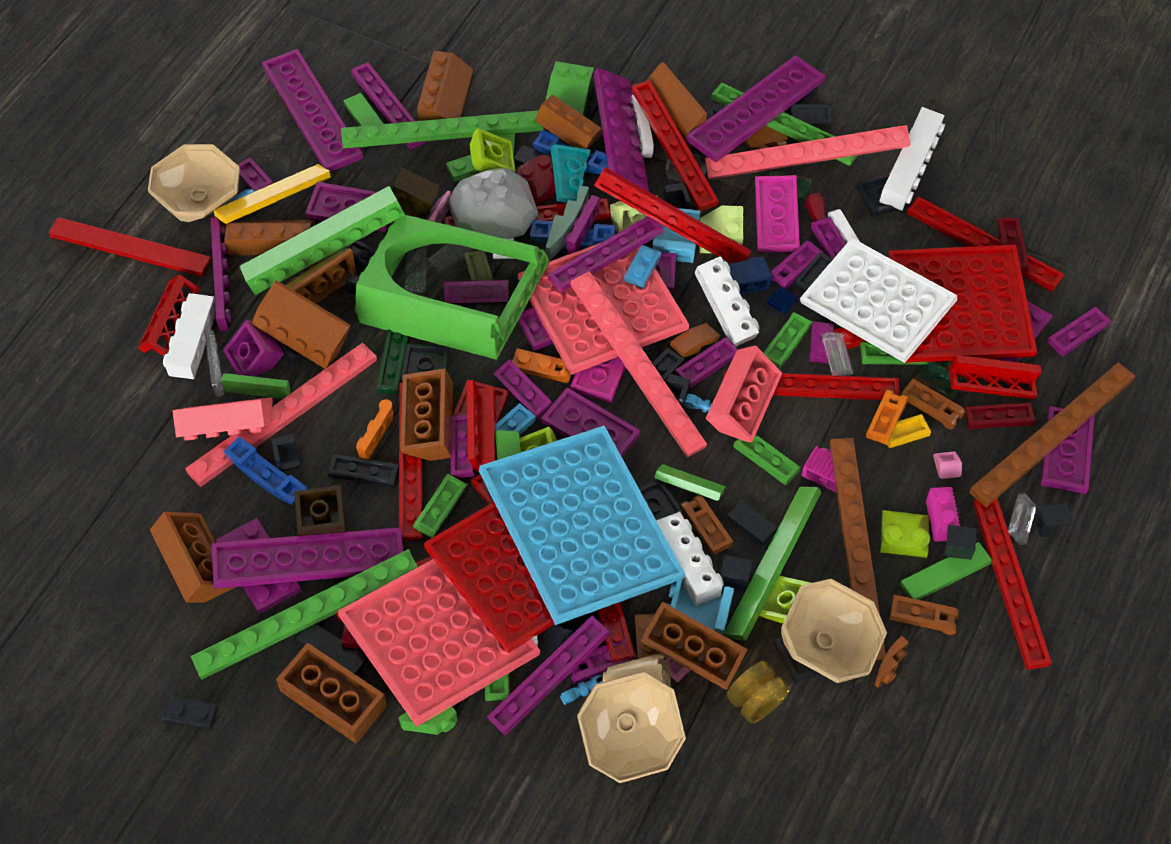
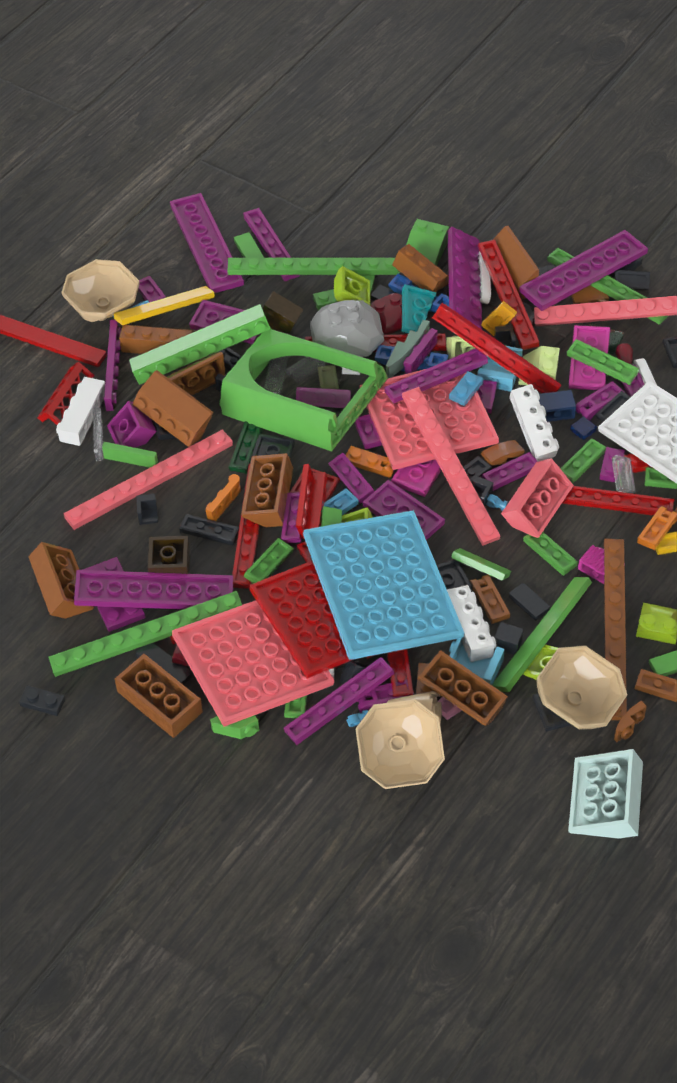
camera: 10 degrees right, 5 degrees down
coral slope [172,397,273,440] -> none
blue slope [224,436,308,505] -> none
dark orange slope [417,51,473,121] -> none
bright pink slope [425,191,451,223] -> none
clear yellow wheel [727,661,790,724] -> none
none -> light orange plate [481,301,517,336]
none -> bright green tile [567,339,639,385]
none -> light aqua slope [568,749,643,838]

